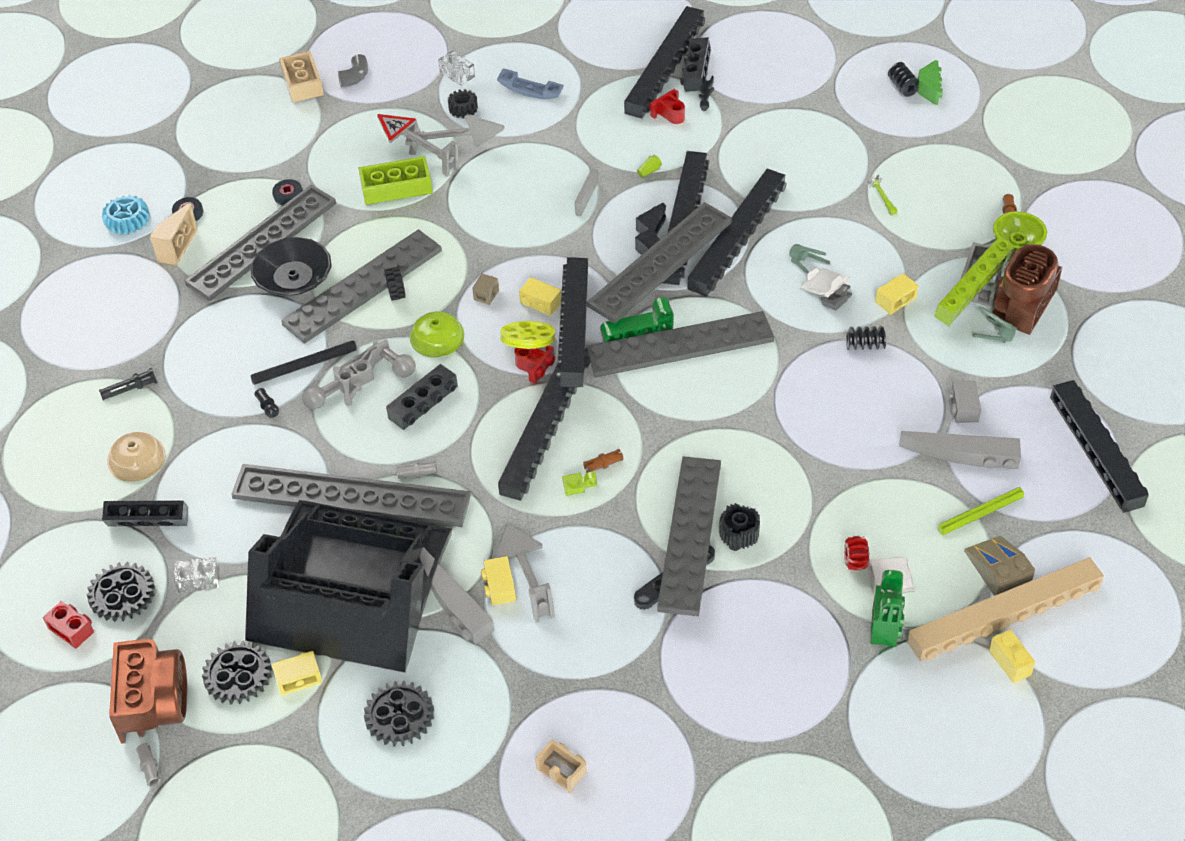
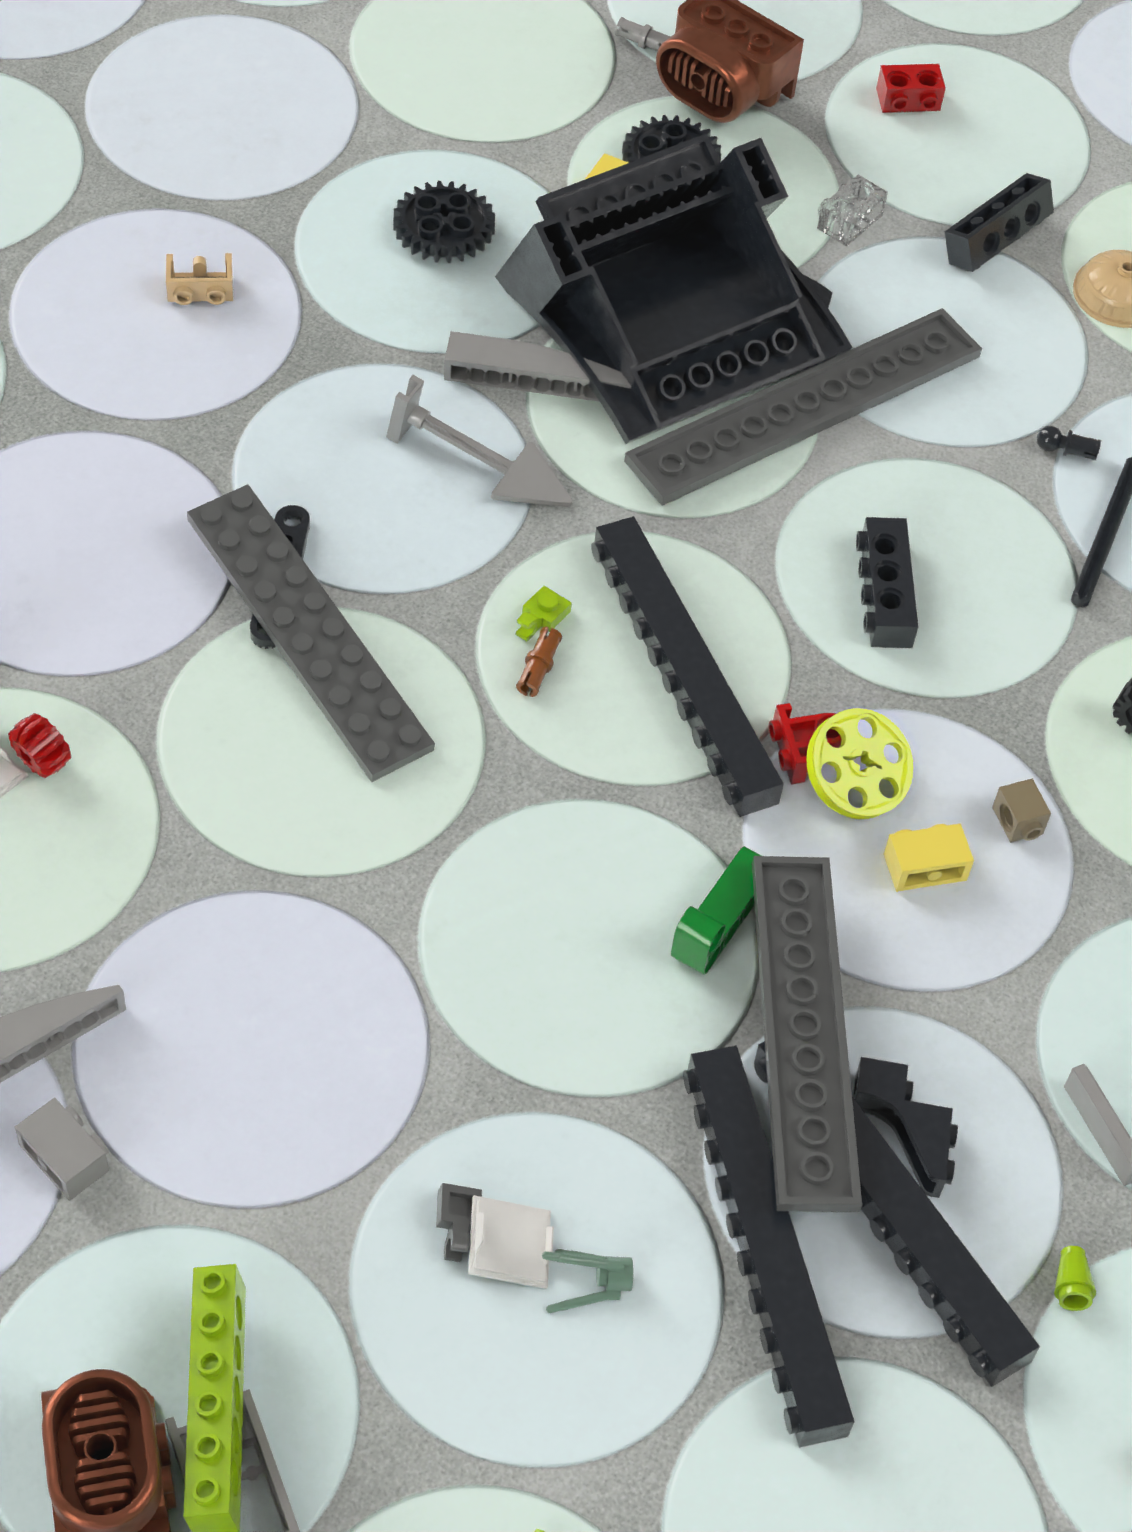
camera: 130 degrees right, 5 degrees up
gear [86,562,155,622] -> none
light grey piece [302,340,416,409] -> none
light grey pin [397,462,437,479] -> none
lime hat [410,311,464,357] -> none
light yellow brick [481,556,516,605] -> none
black brick [557,257,588,387] -> none
dark grey plate [586,311,774,378] -> none
black brick [719,503,760,551] -> none
black piece [846,326,886,350] -> none
light yellow brick [875,273,919,315] -> none
sand green plant [972,306,1017,343] -> none

